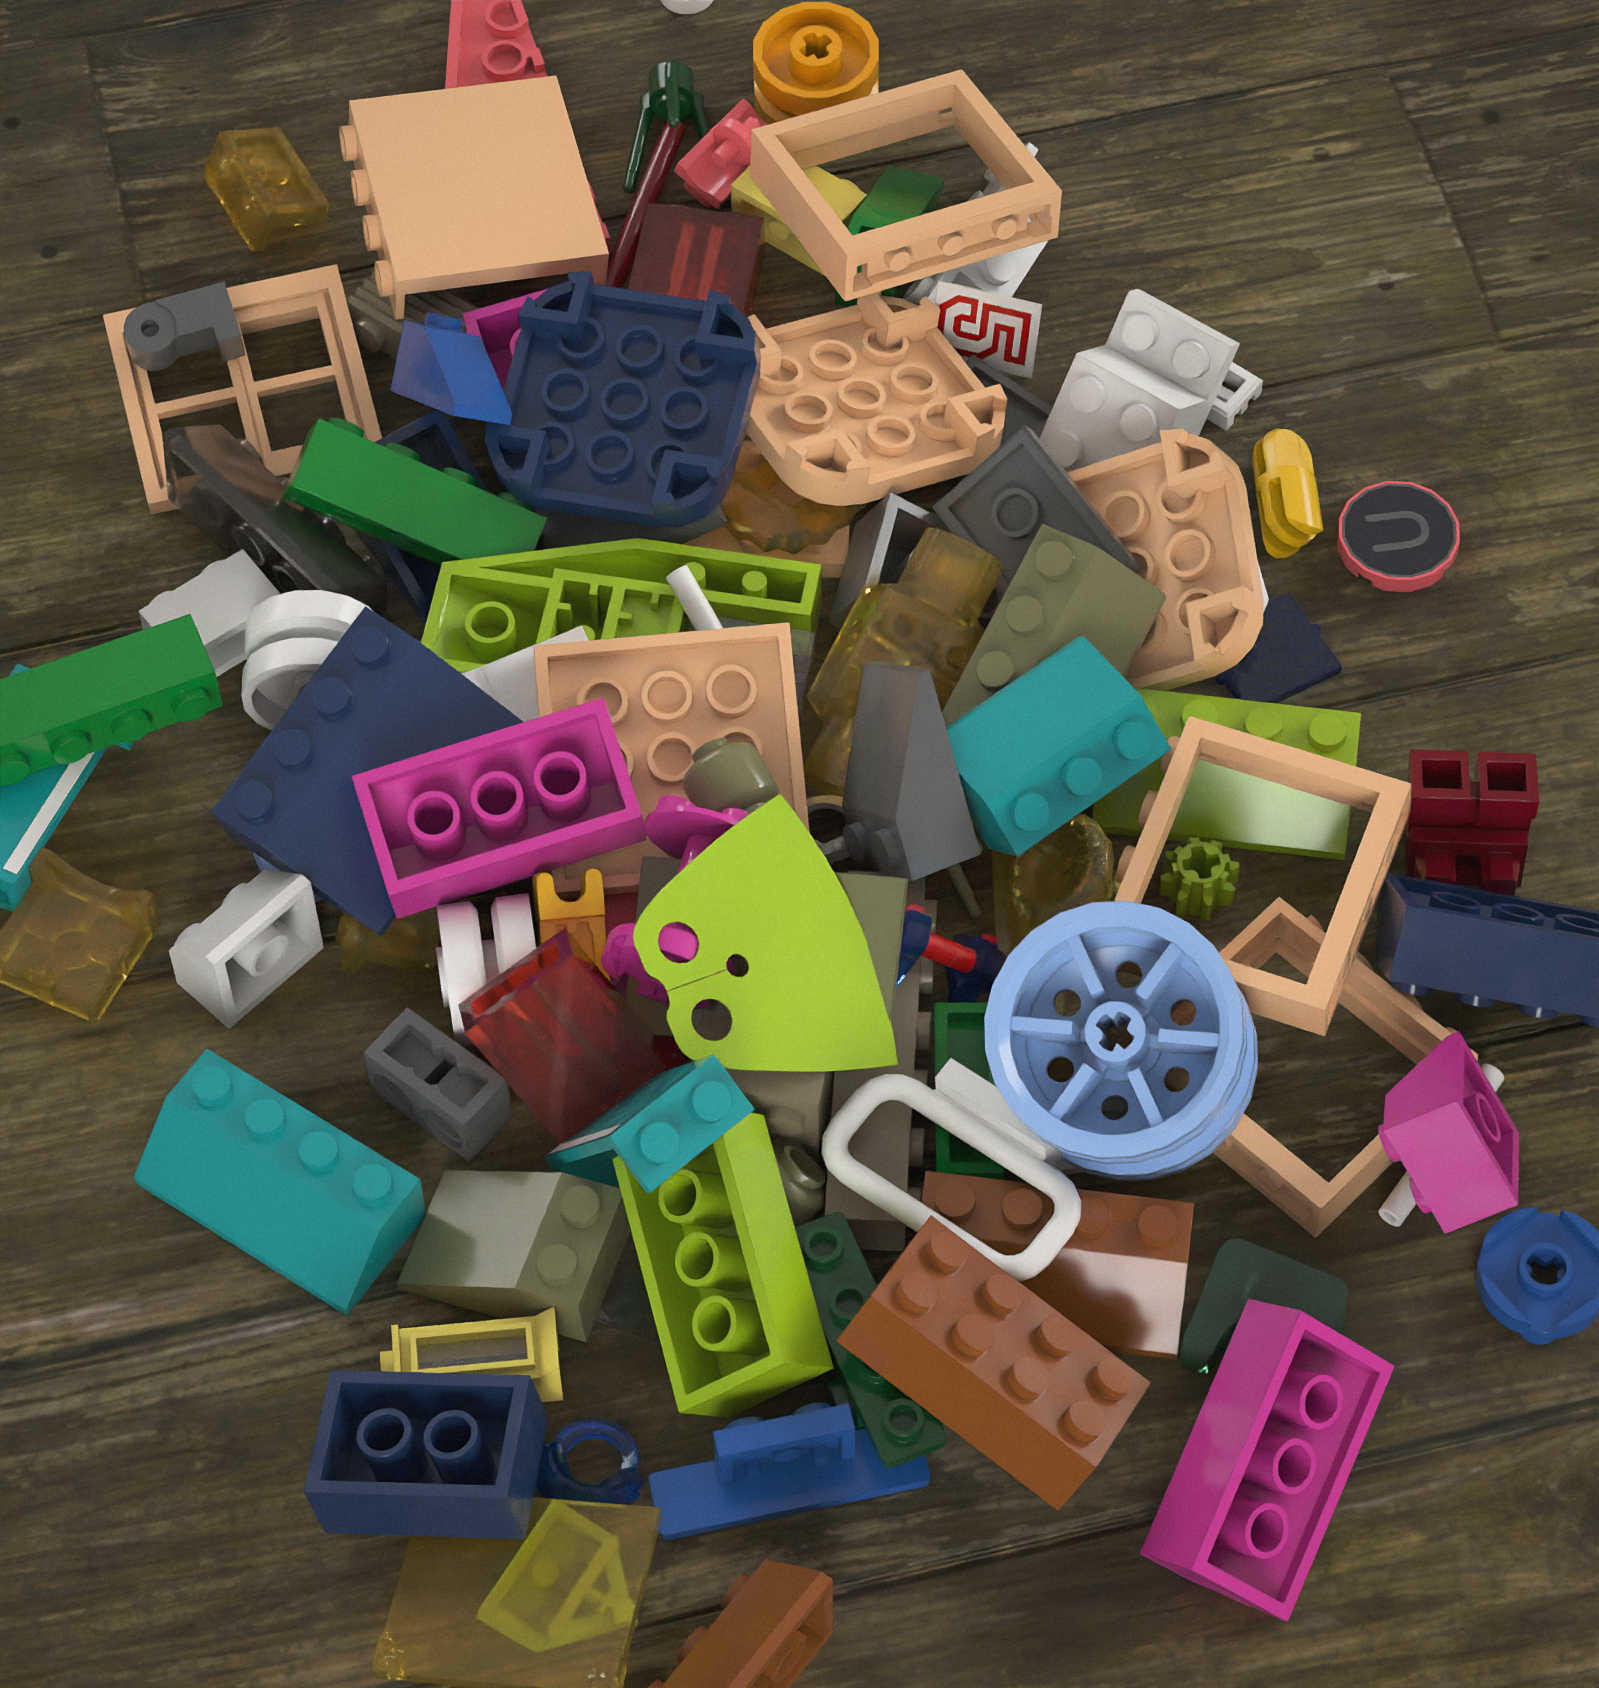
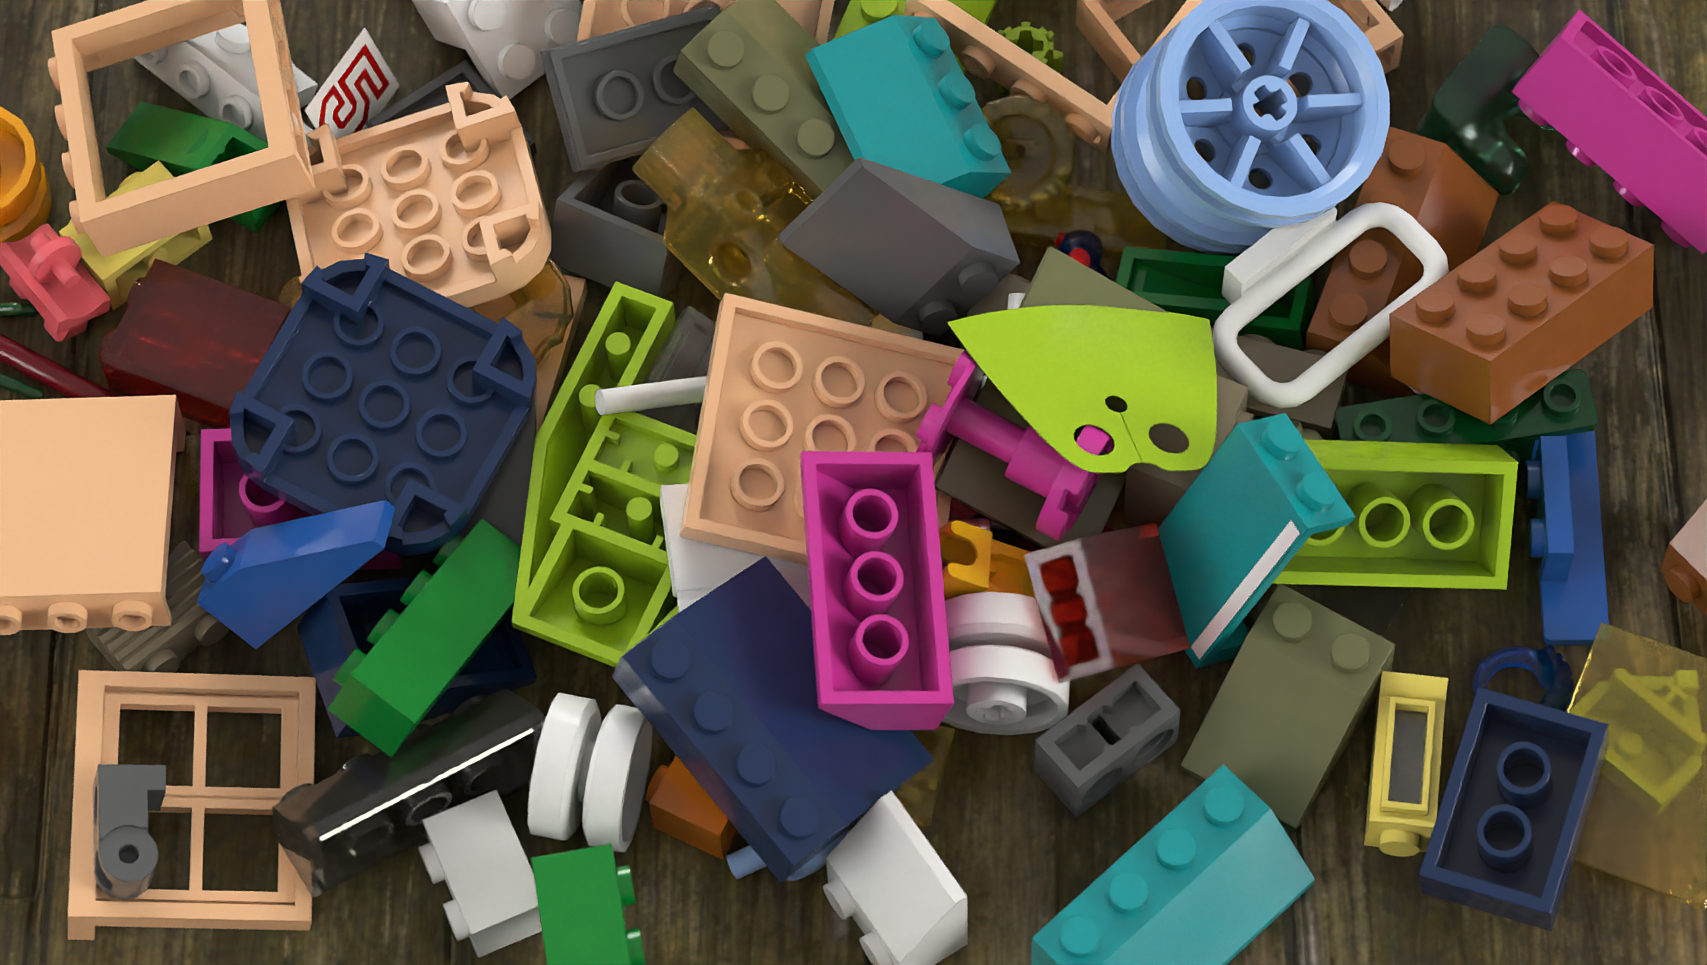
camera: 75 degrees left, 5 degrees up
olive head [682,738,780,813] -> none

